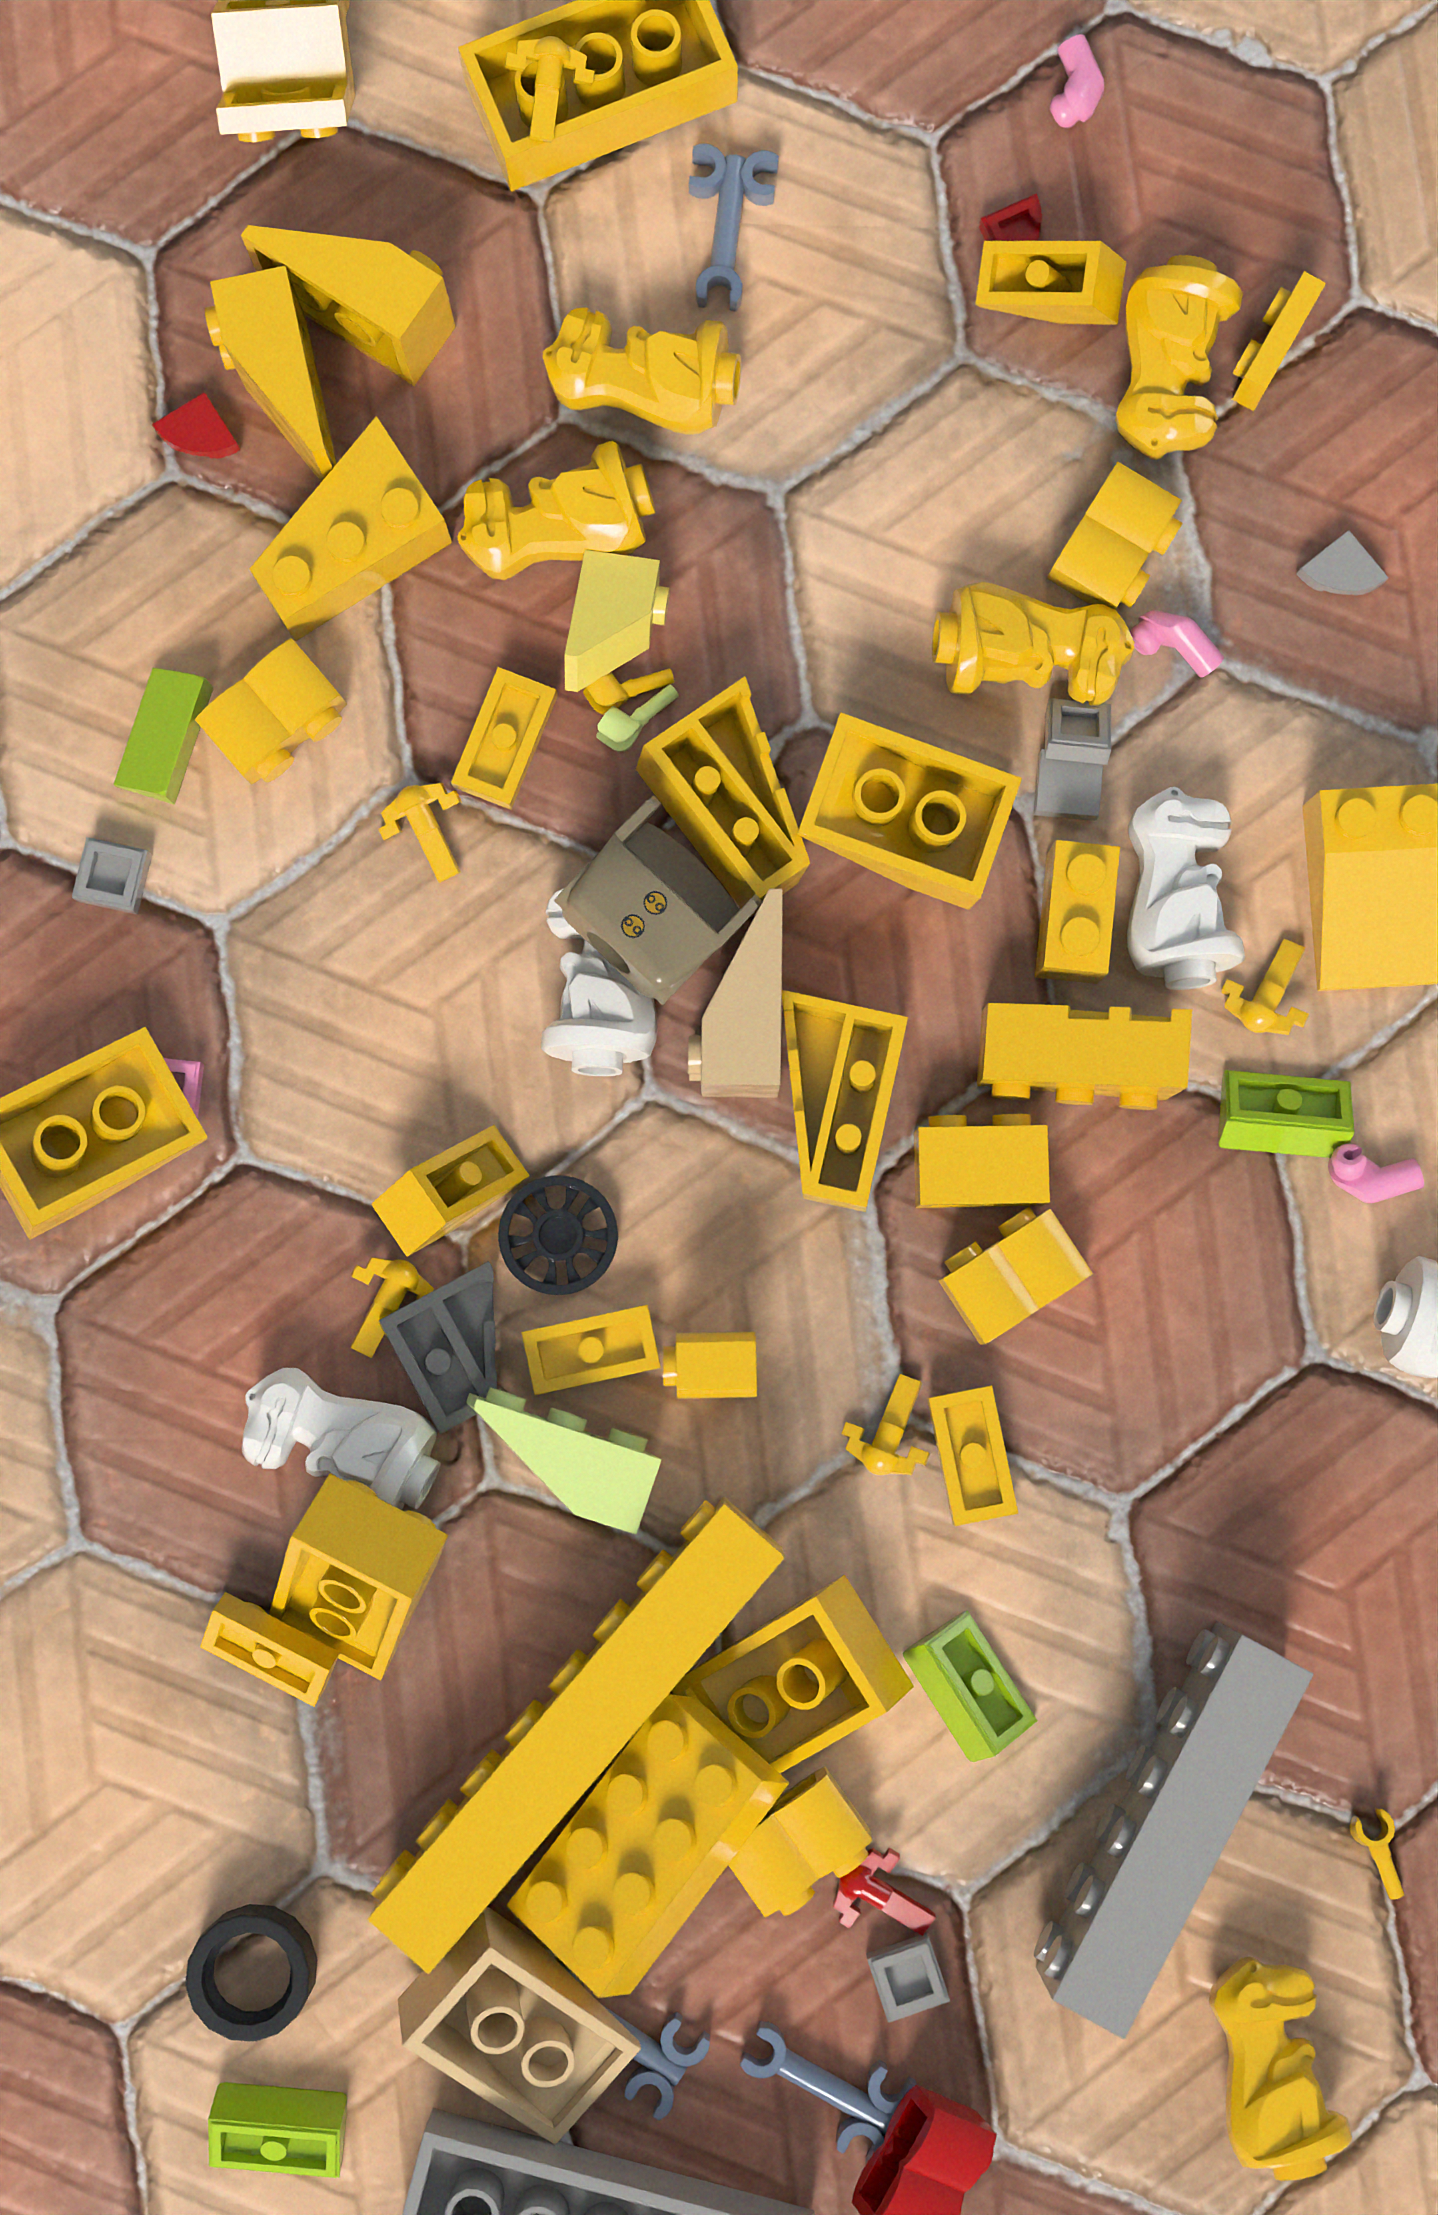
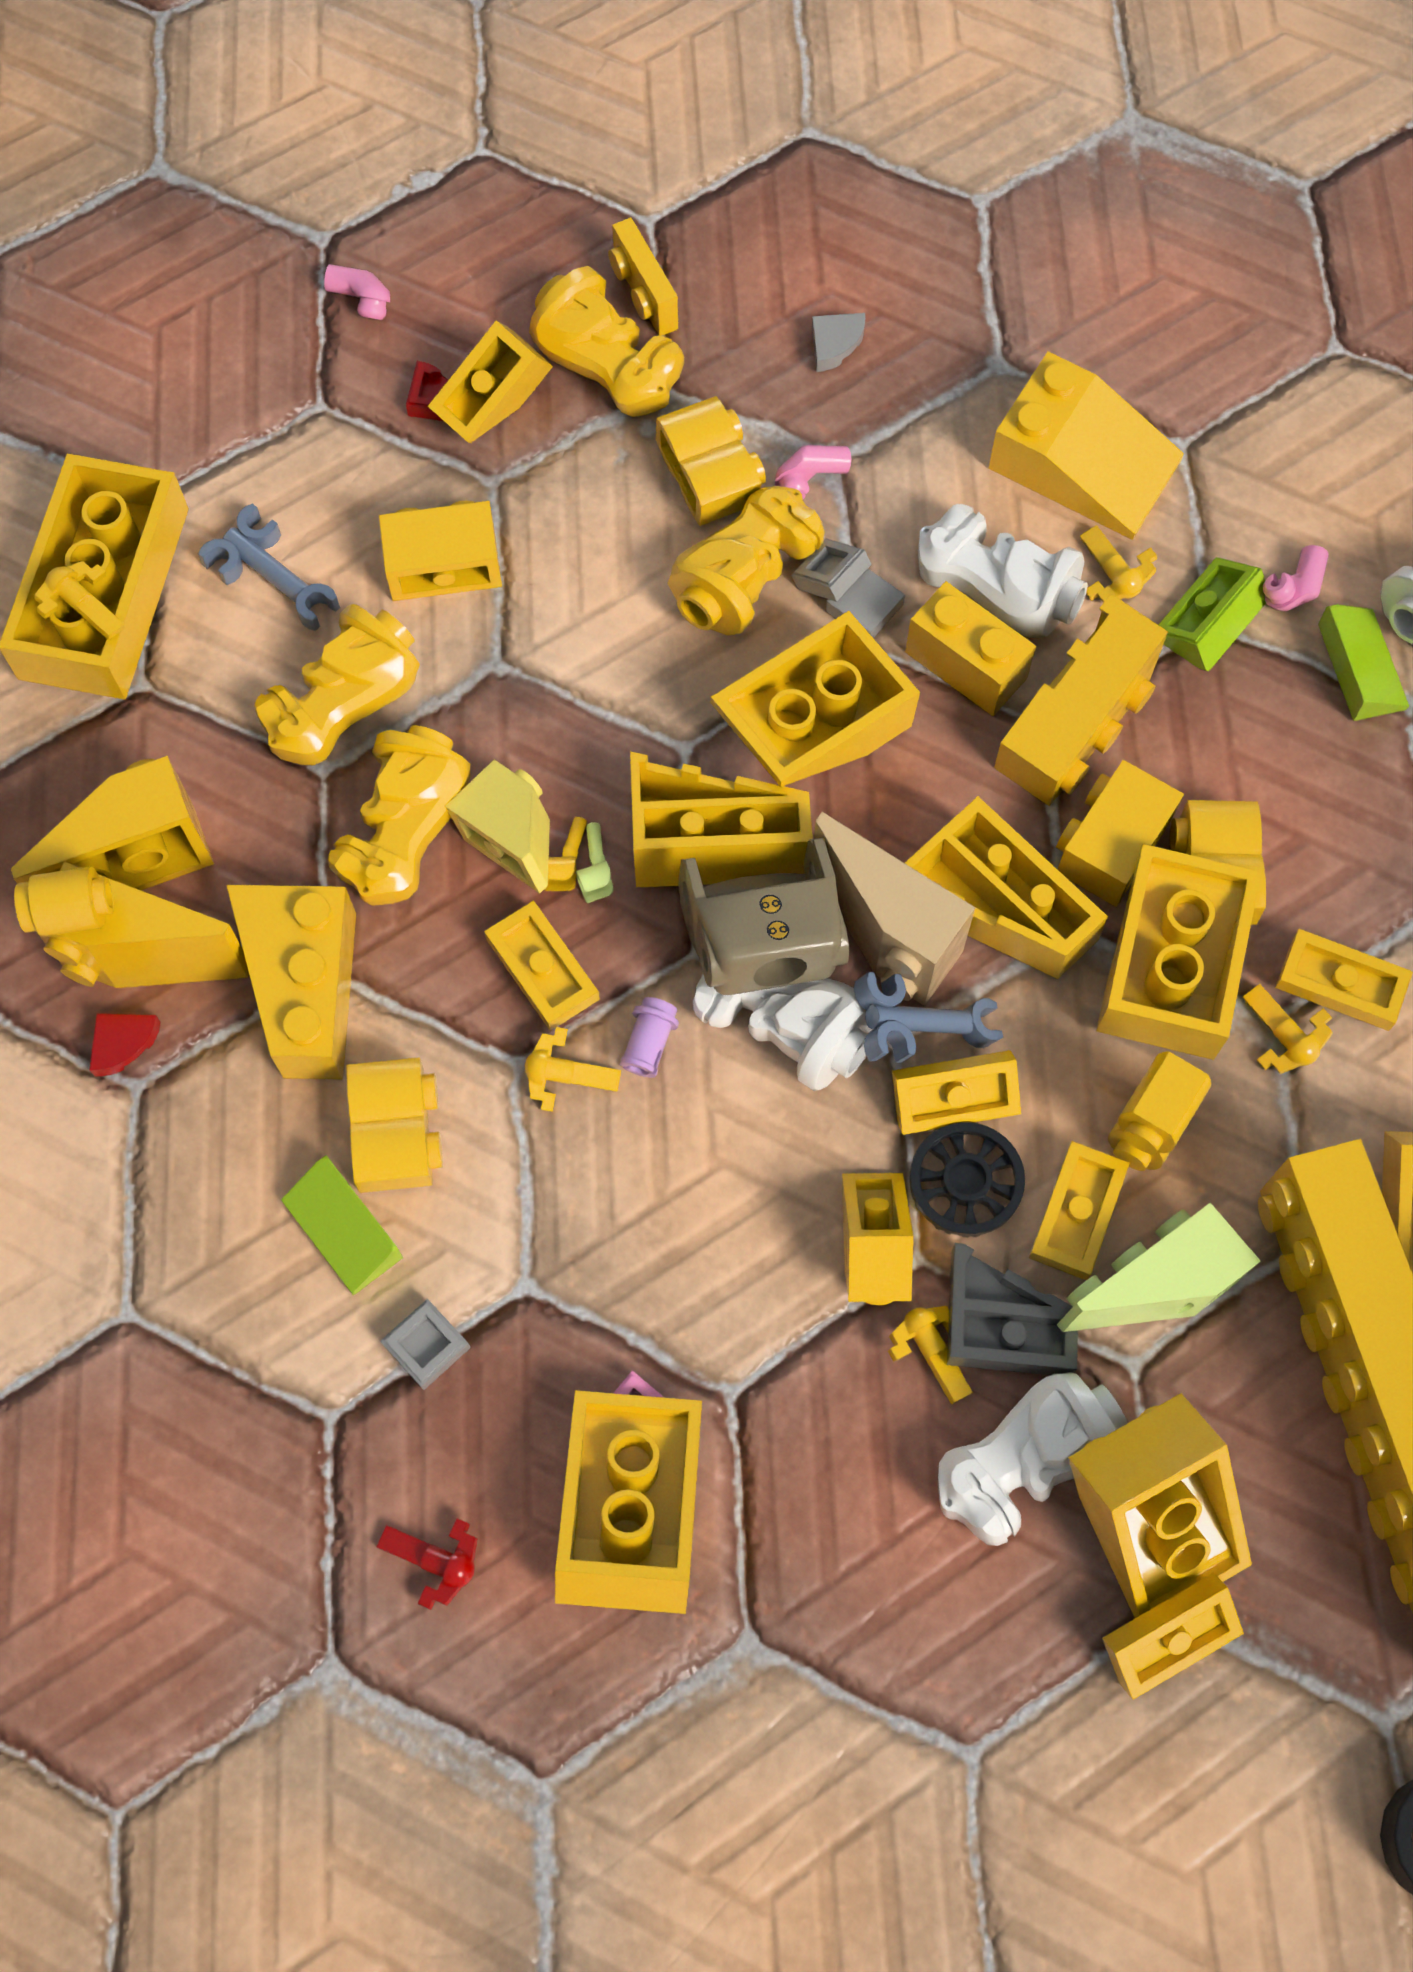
camera: 55 degrees left, 15 degrees down
none -> yellow brick [14,866,114,937]
none -> yellow brick [379,500,502,601]
none -> lavender pin [619,997,679,1078]
none -> sand blue bar [854,972,1003,1063]
none -> yellow plate [892,1050,1021,1135]
none -> yellow slope [1096,844,1261,1060]
none -> lime slope [1318,604,1409,721]

